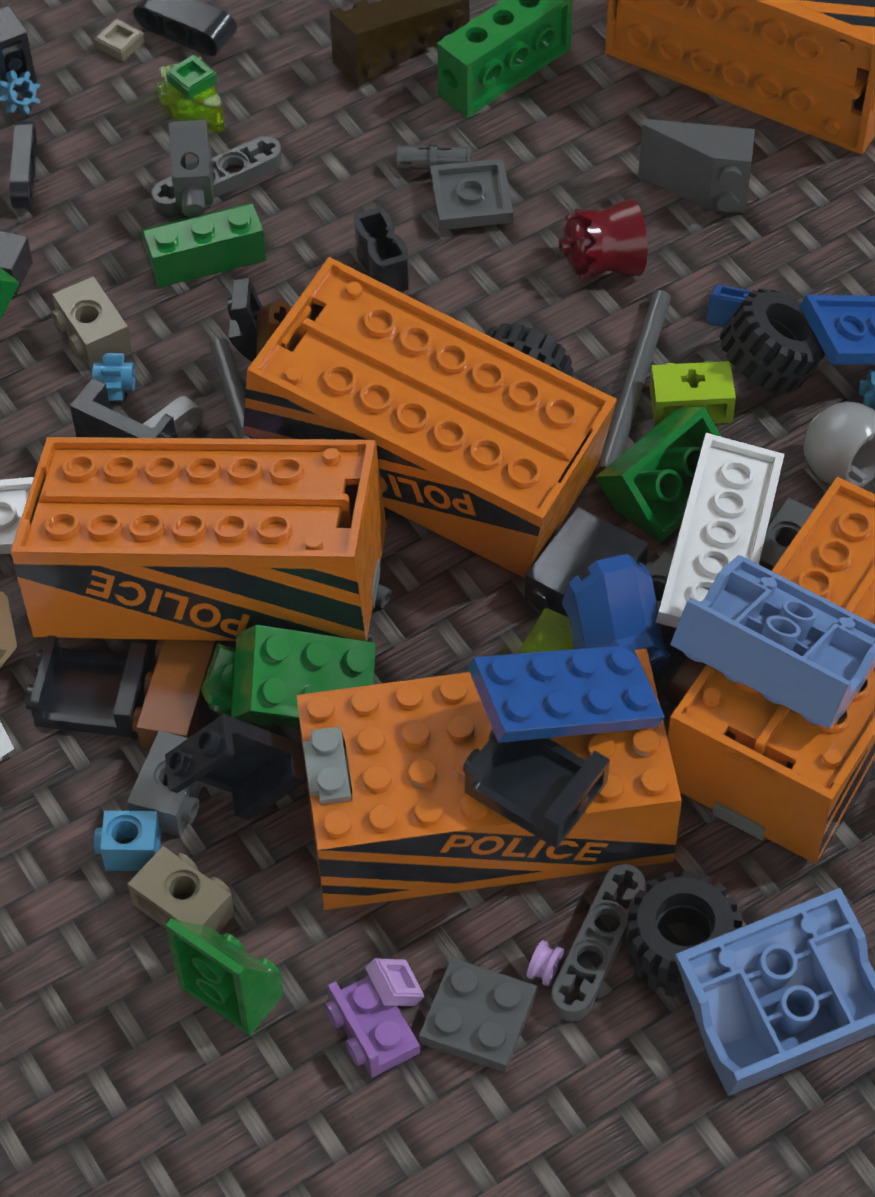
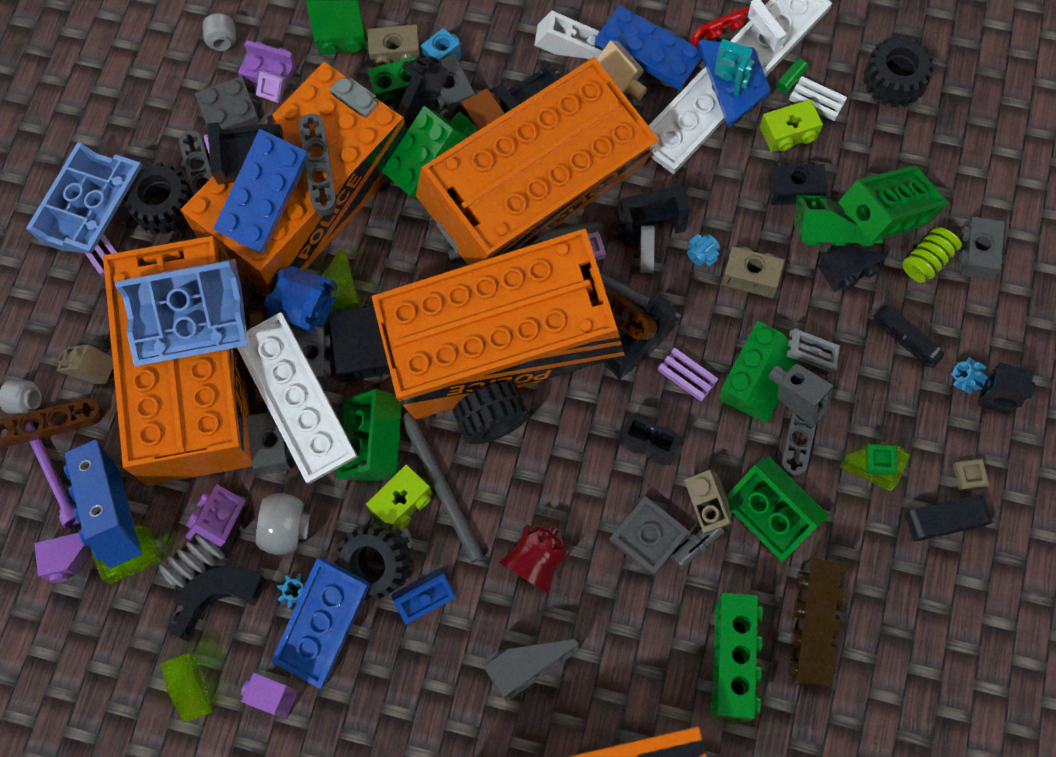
camera: 140 degrees right, 15 degrees up
none -> light grey head [202,13,236,51]
none -> dark grey beam [299,114,337,215]
none -> green brick [367,57,417,106]
none -> lavender tile [658,348,718,402]
none -> dark tan slope [684,470,731,534]
none -> green slope [727,455,830,562]
none -> light grey tile [787,329,840,372]

